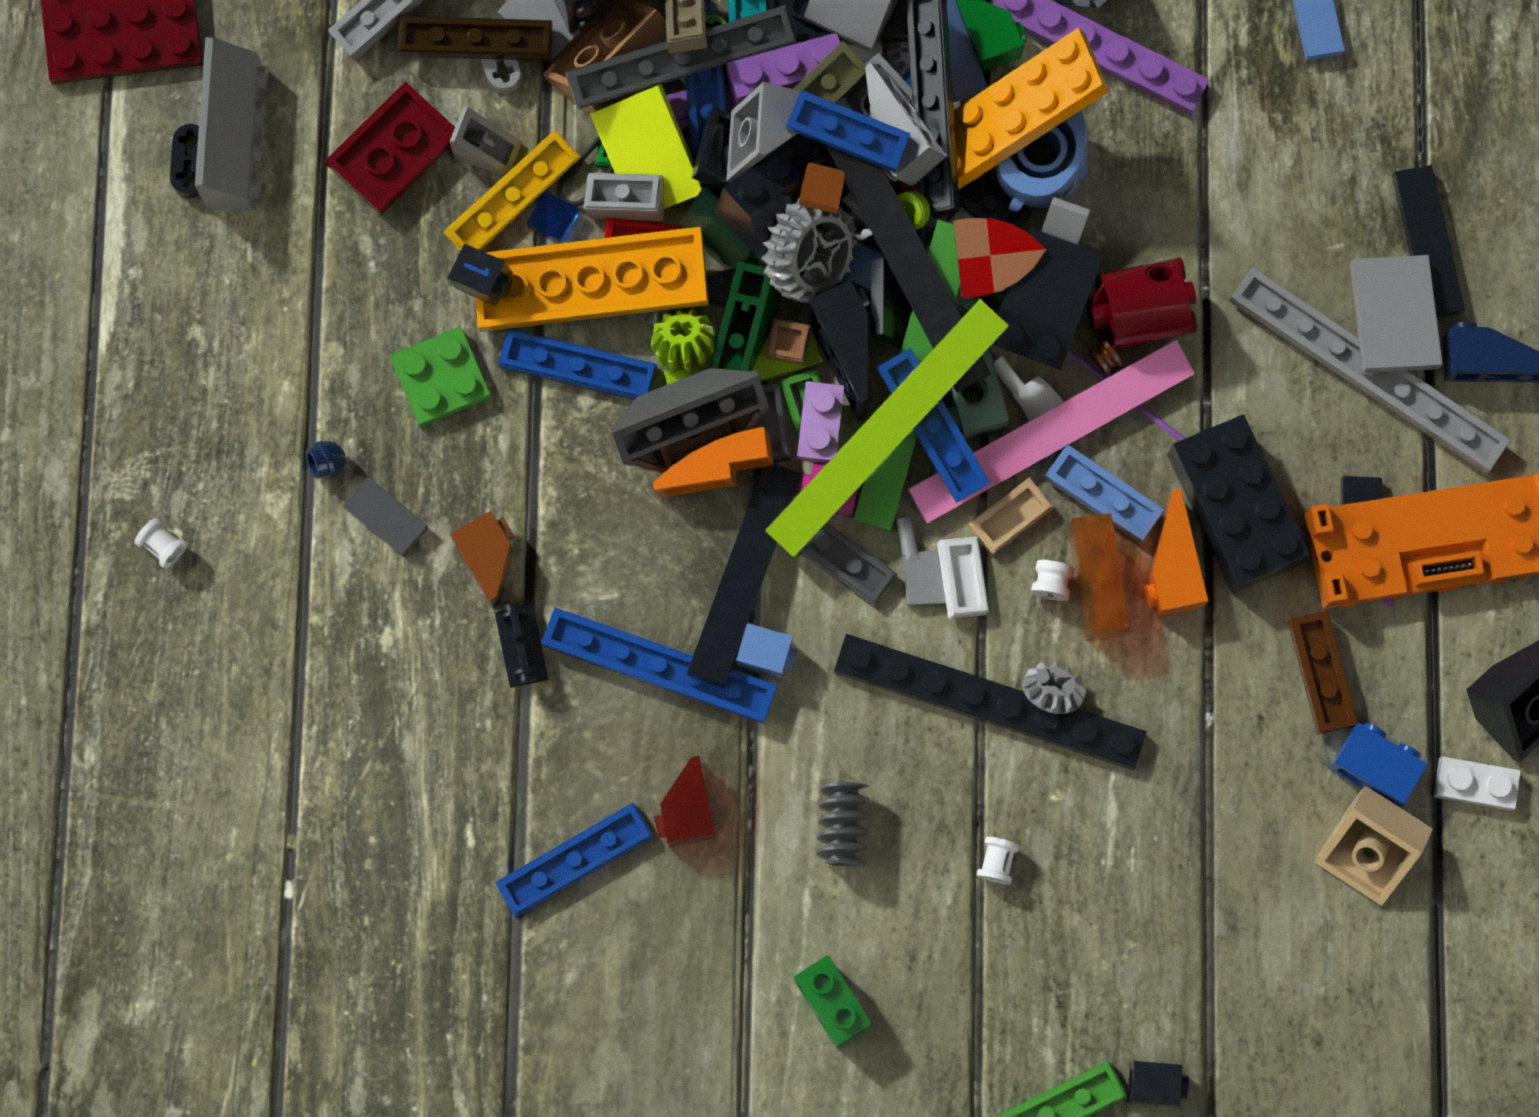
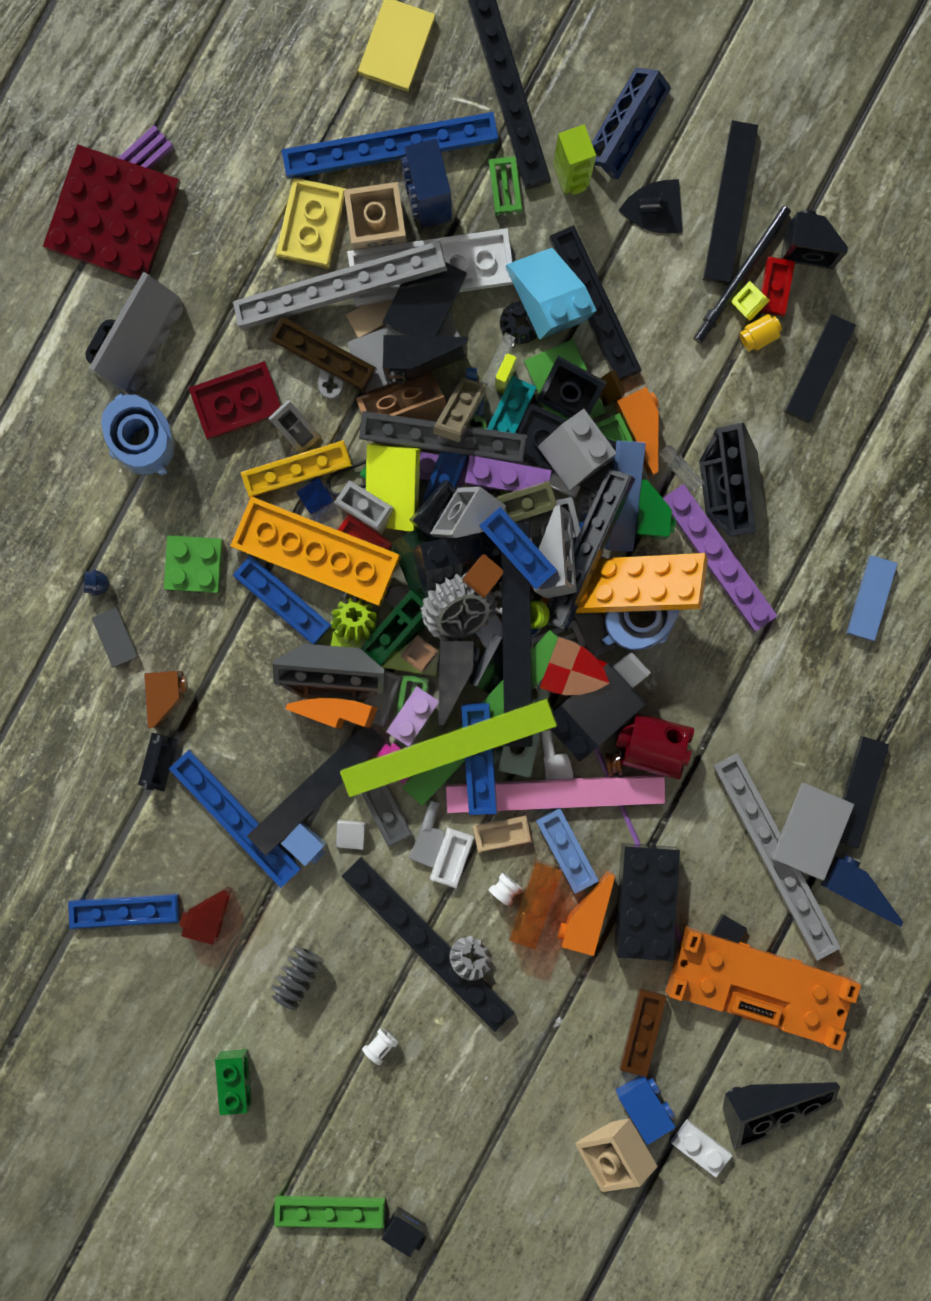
camera: 30 degrees right, 10 degrees up
black brick [447,243,513,306] -> none
none -> medium blue piece [101,393,175,475]
none -> white slope [336,820,366,850]

